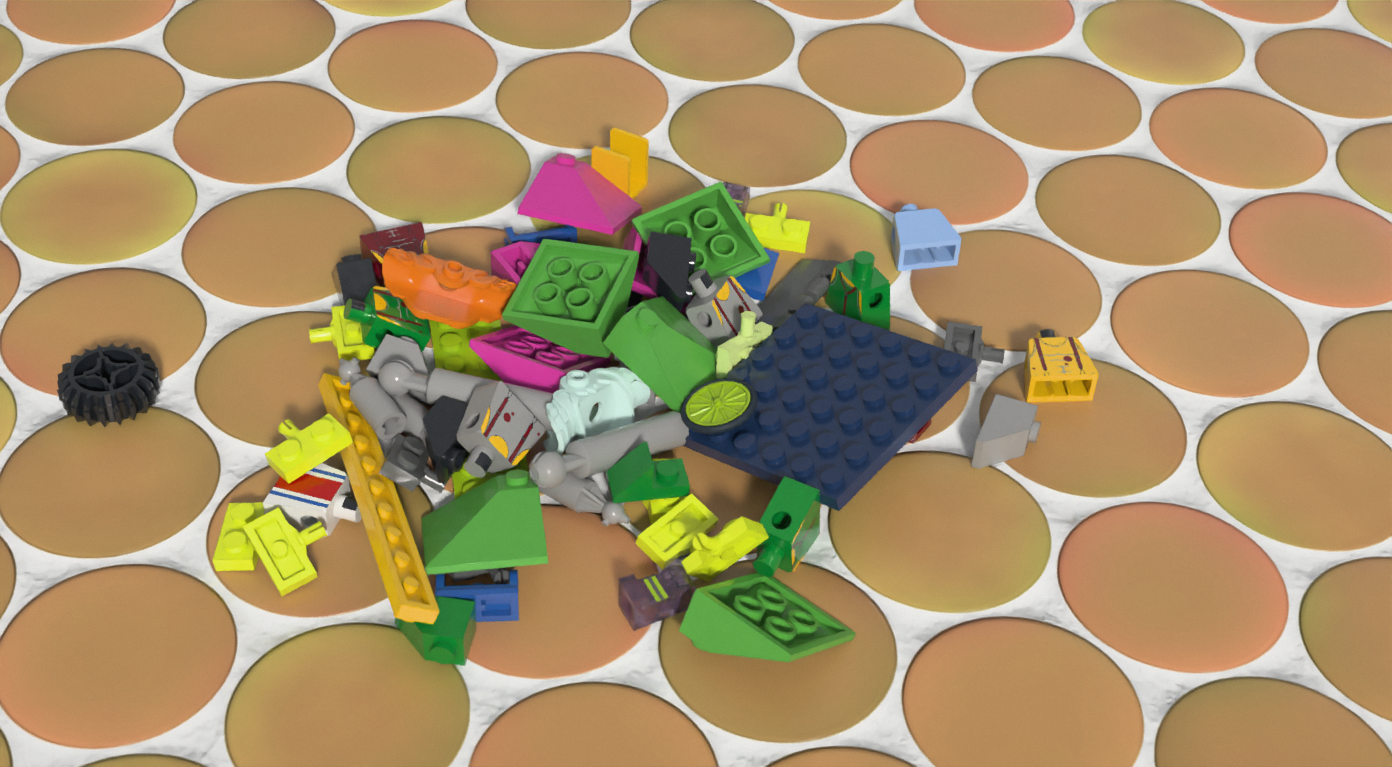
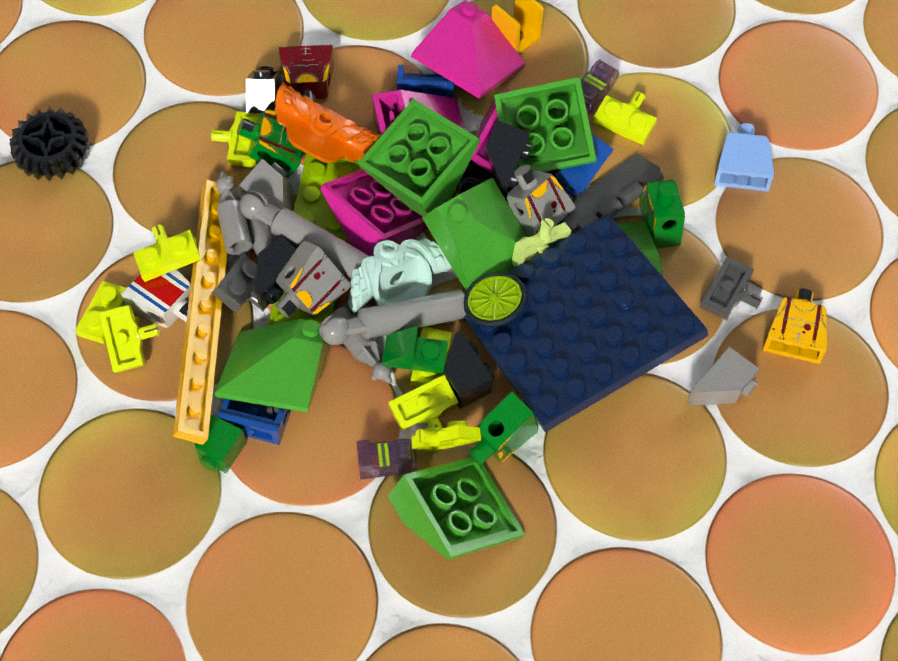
camera: 20 degrees right, 20 degrees up
none -> black slope [444,331,494,409]

